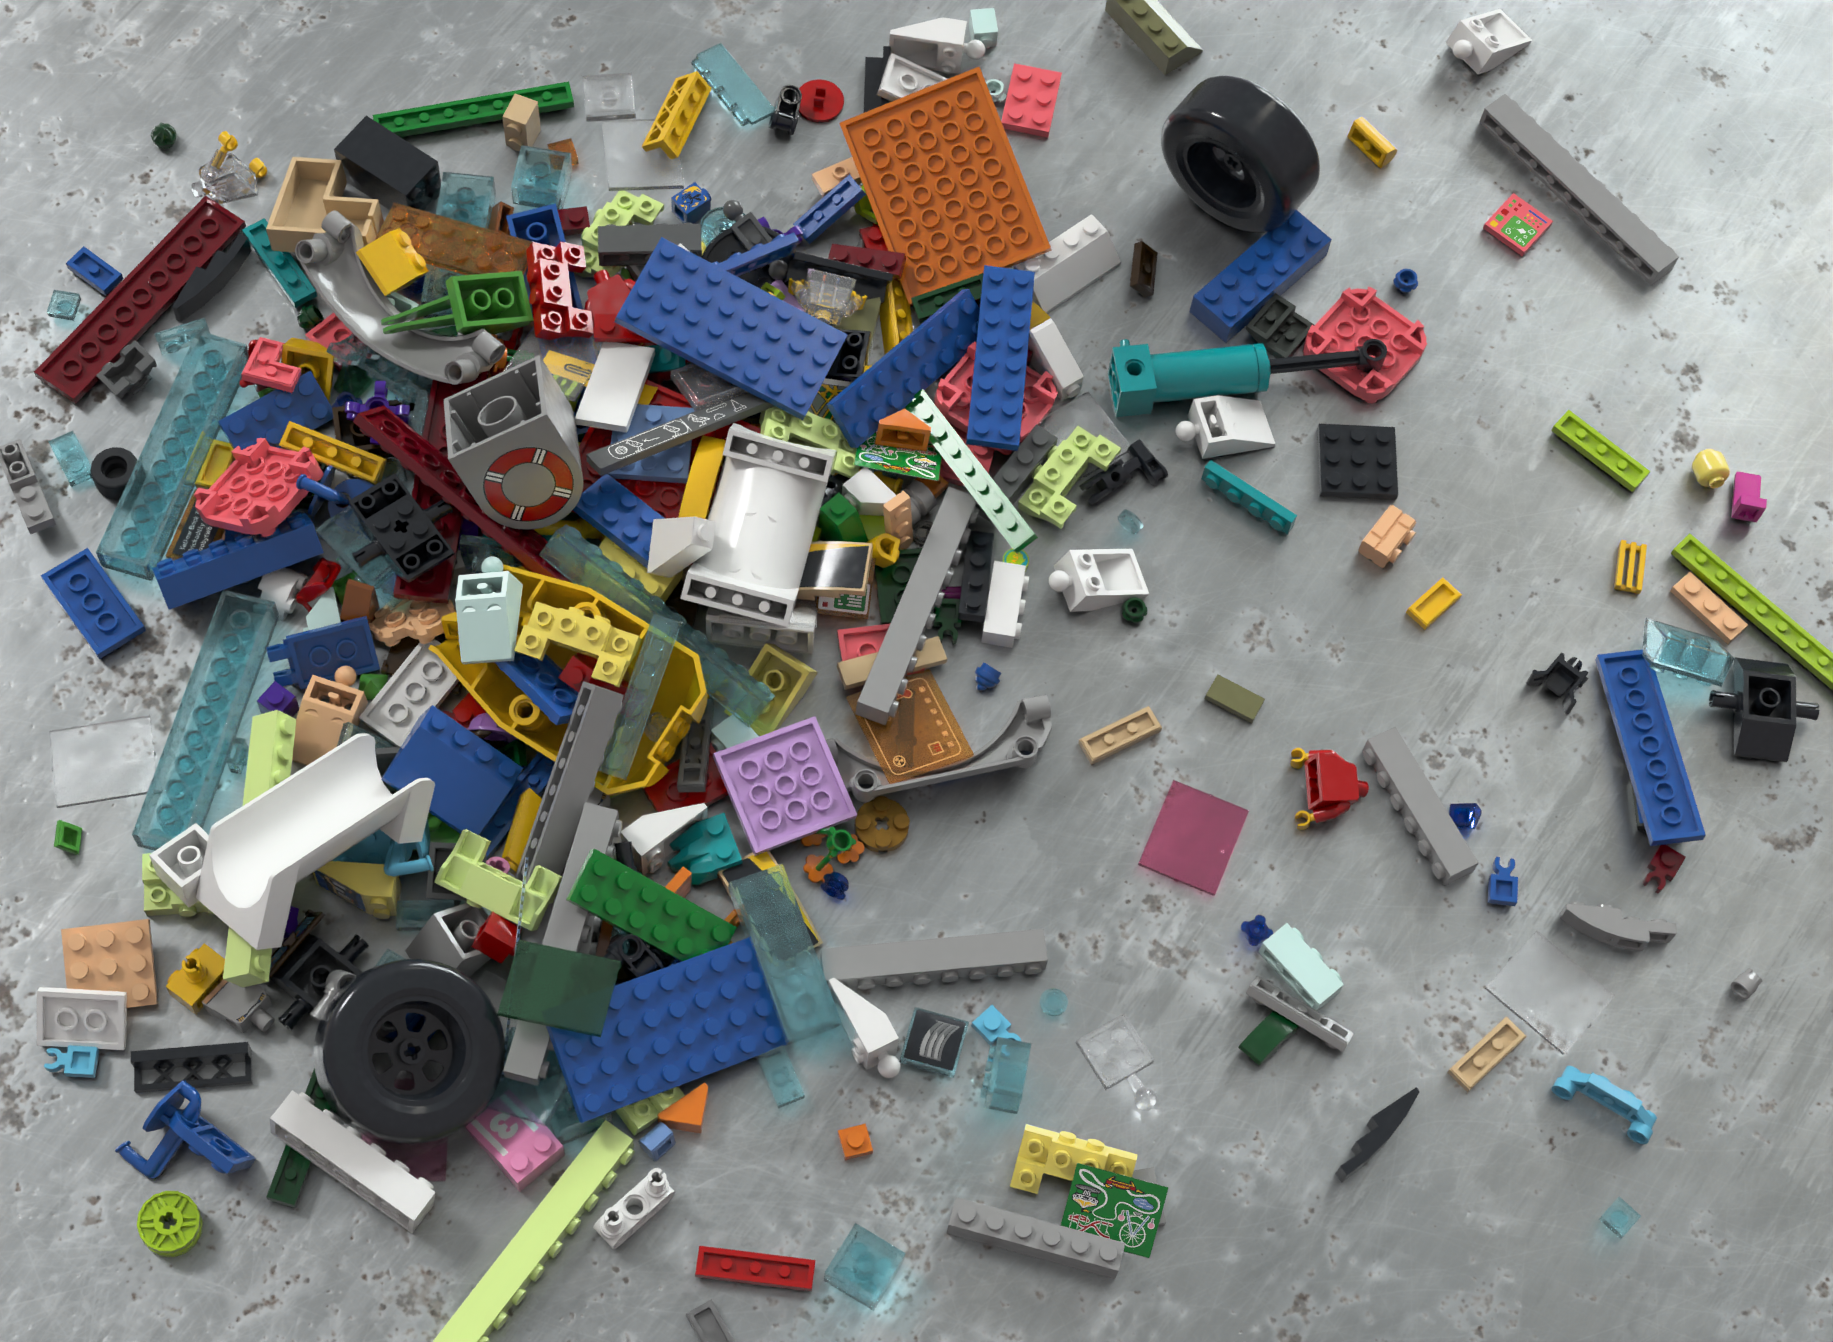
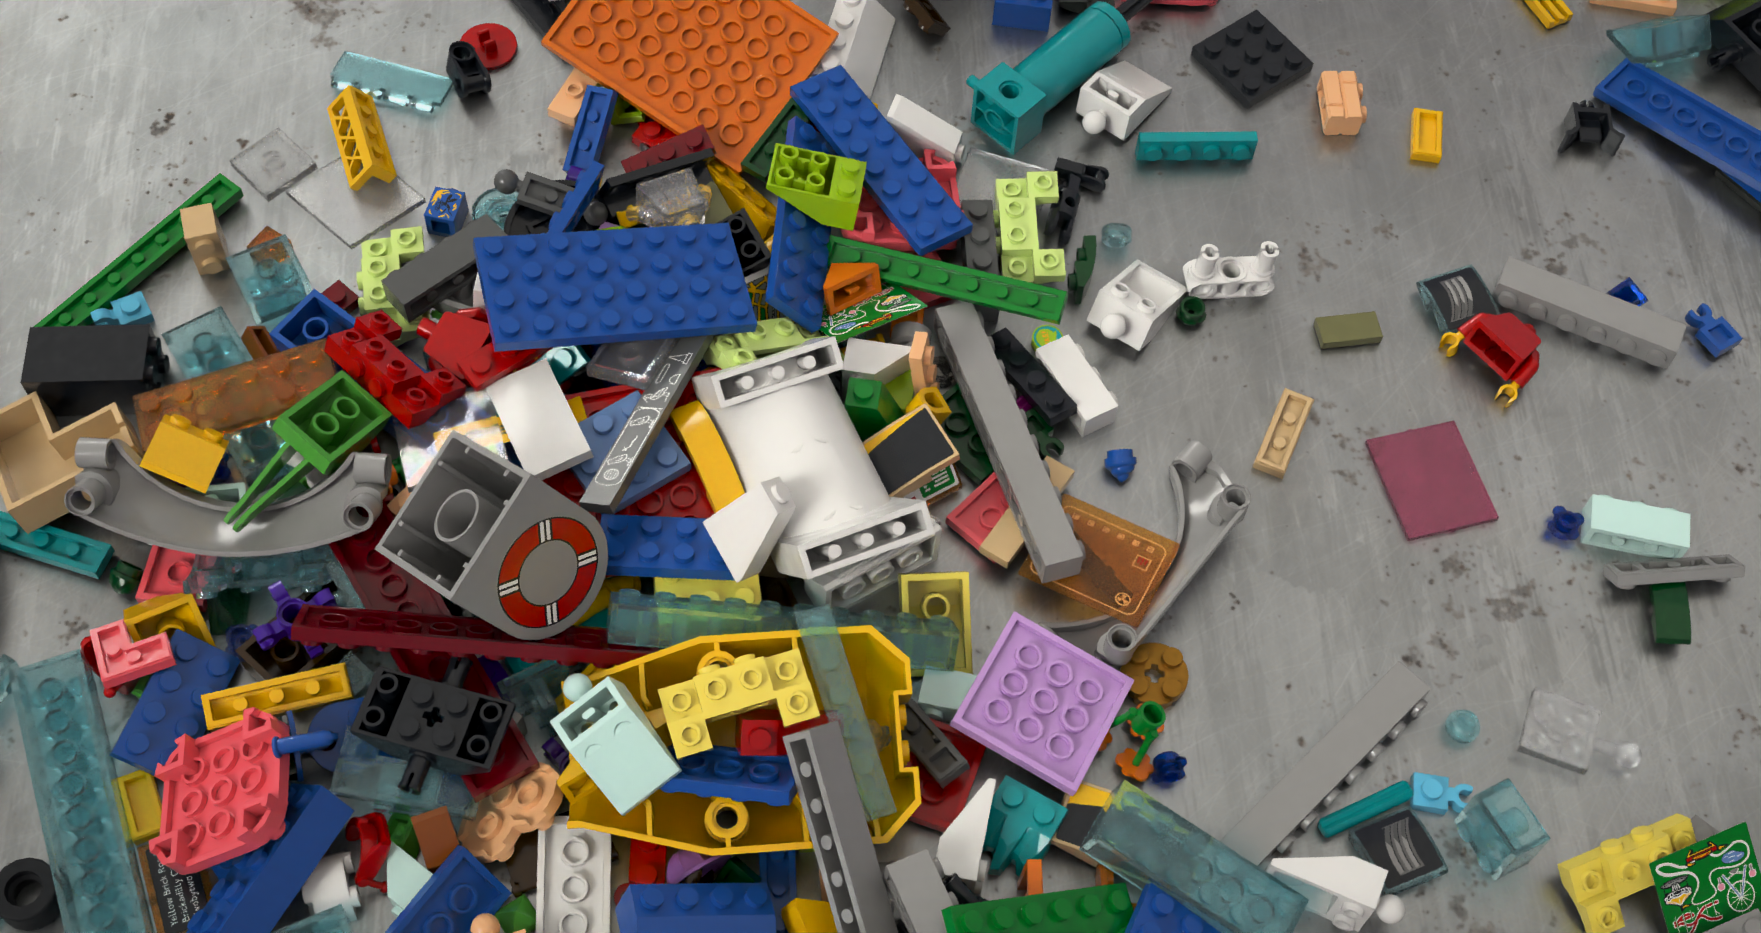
camera: 35 degrees left, 5 degrees down
none -> medium azure plate [90,291,155,326]
none -> lime slope [766,143,867,231]
none -> dark green slope [1067,235,1097,304]
none -> white piece [1183,241,1279,299]
none -> teal axle [1317,781,1413,838]
none -> slope [1416,264,1500,336]

